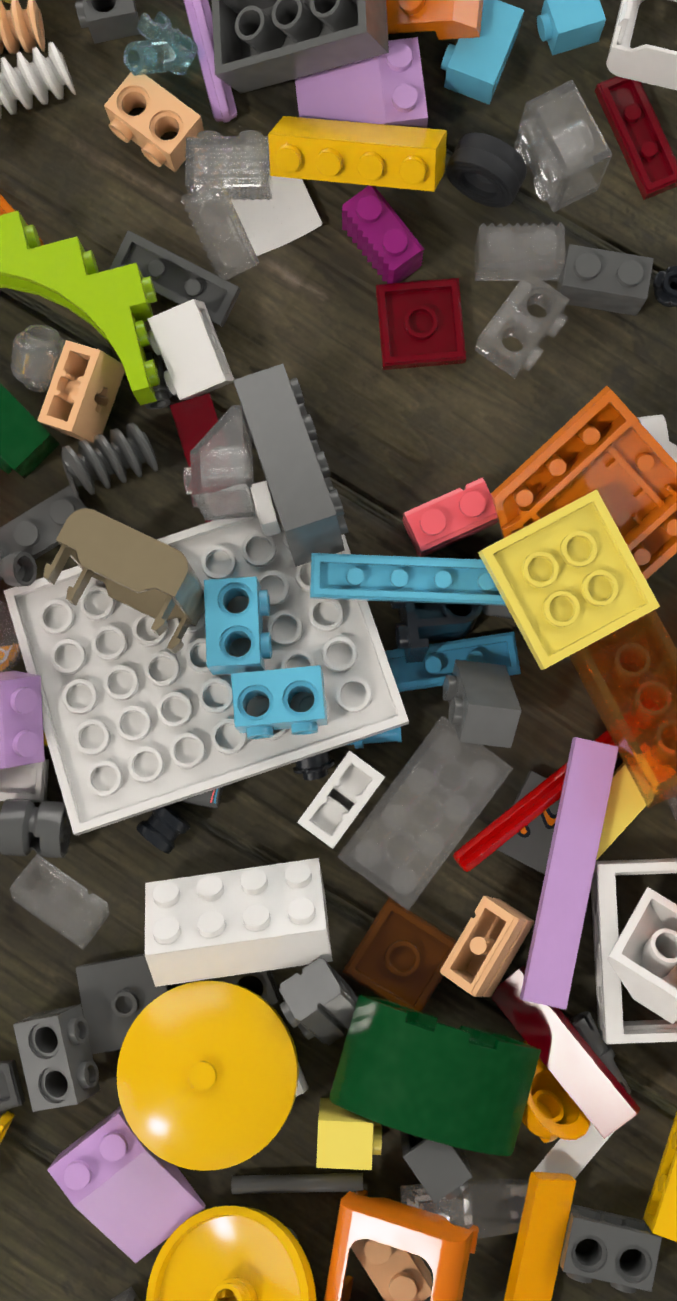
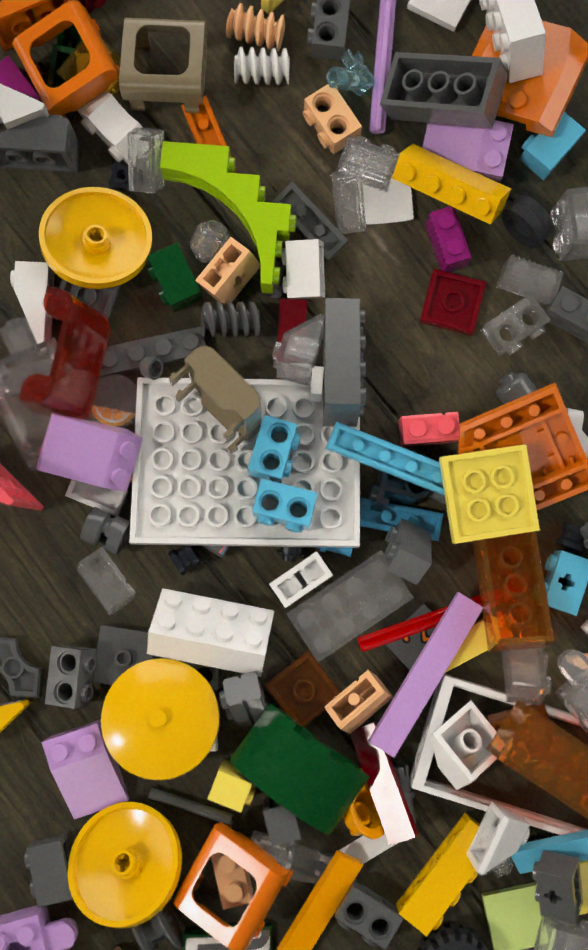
camera: 10 degrees right, 0 degrees up
none -> dark grey head [496,371,538,405]

